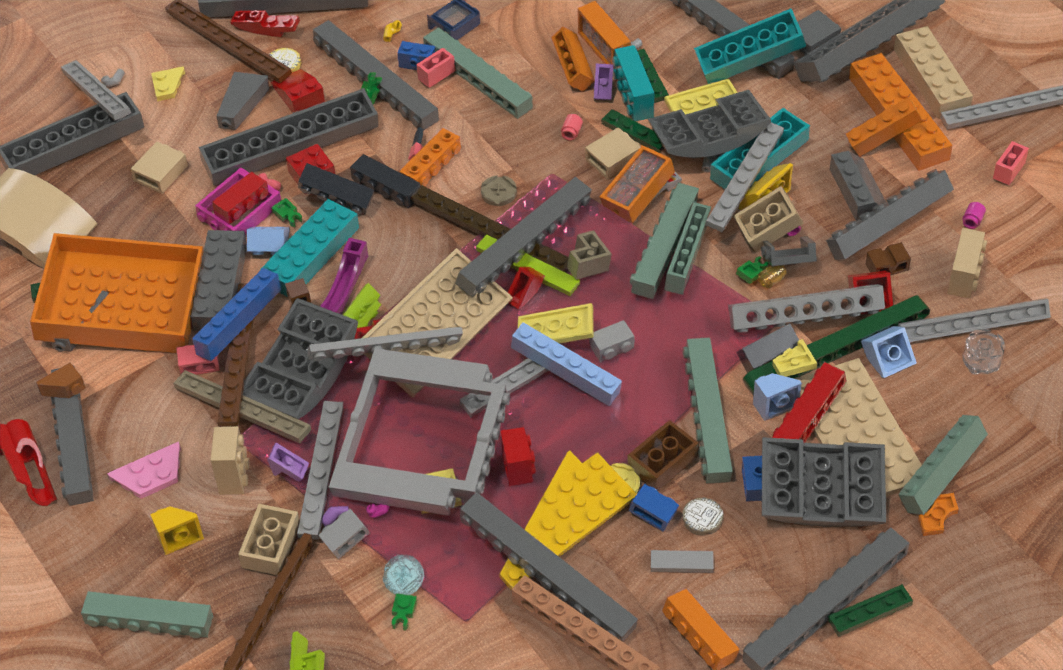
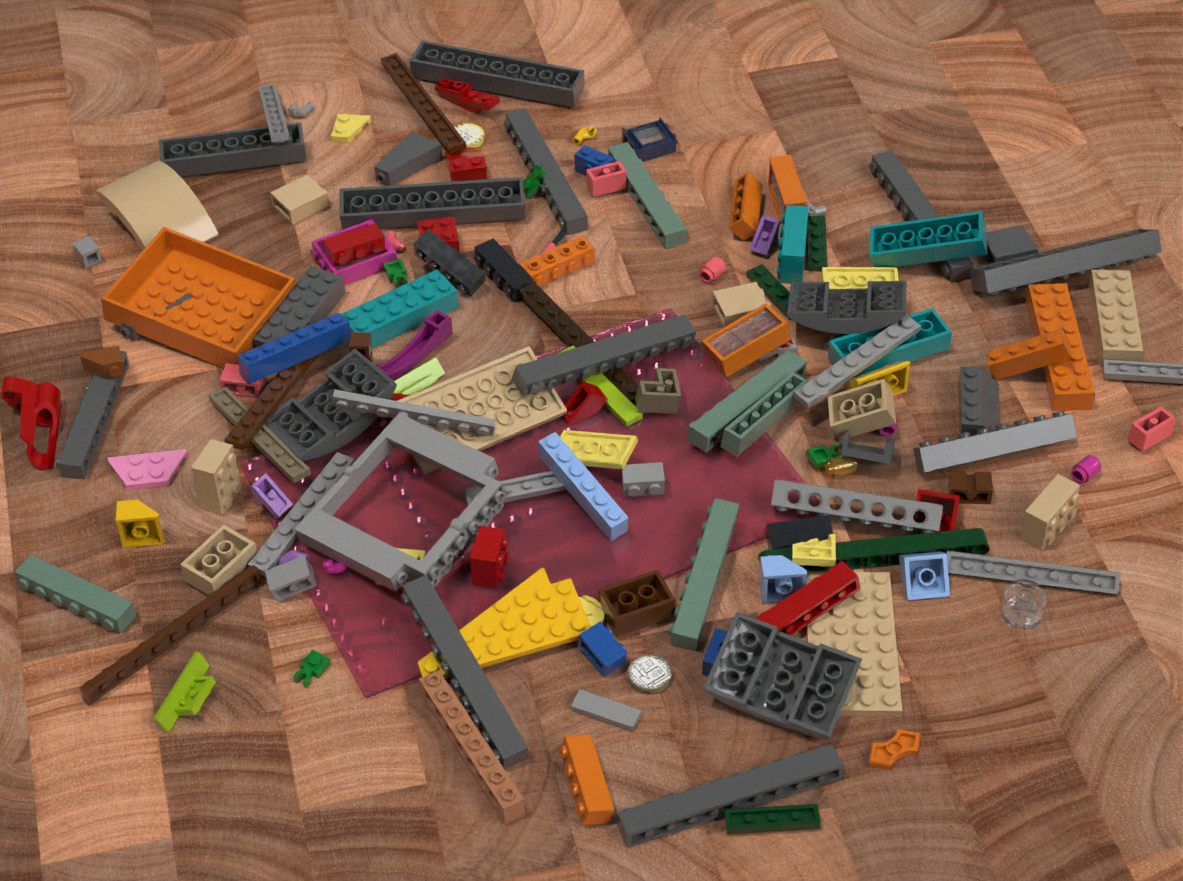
camera: 20 degrees right, 5 degrees down
light blue slope [247,227,289,255] -> none
clear light blue tile [383,554,424,595] -> none
dark tan tile [481,175,517,206] -> none
sand green brick [898,415,988,515] -> none

